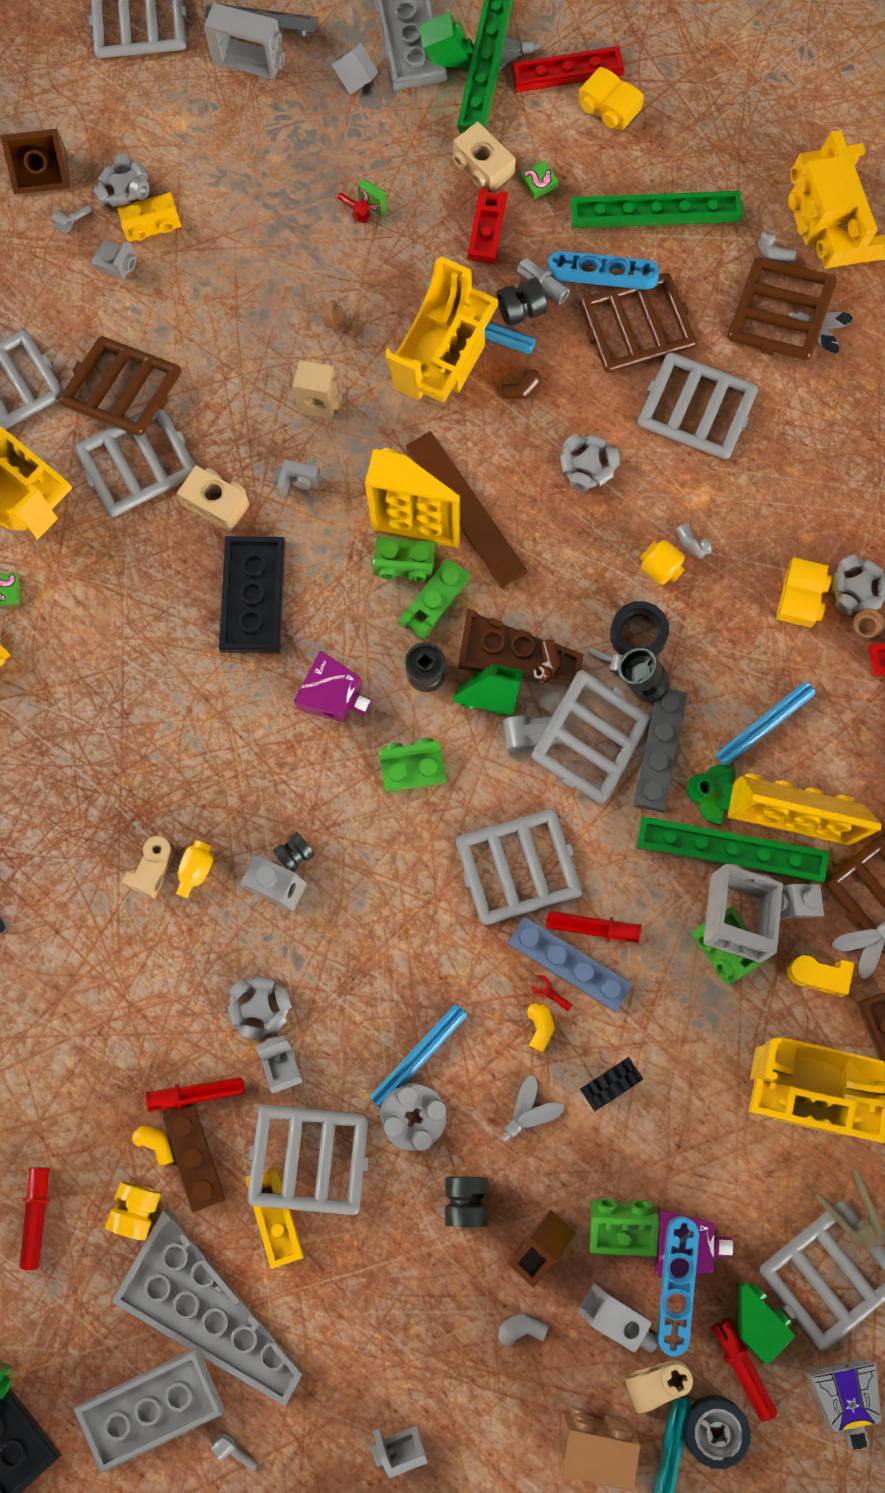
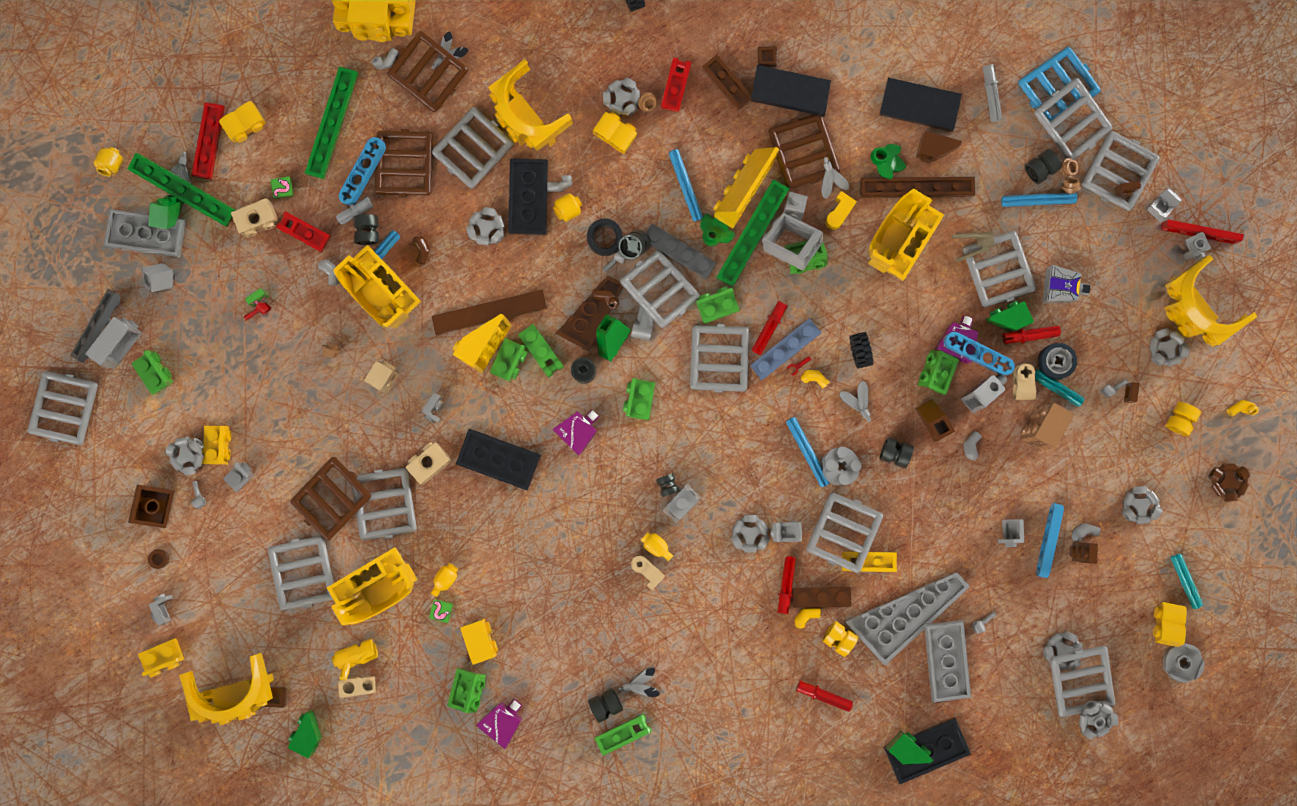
camera: 70 degrees left, 10 degrees up
none -> bright green bracket [131,350,174,395]
none -> yellow plant [430,563,458,597]
none -> yellow piece [488,59,573,151]
none -> black tile [508,159,548,235]
none -> bright green bracket [696,286,740,324]

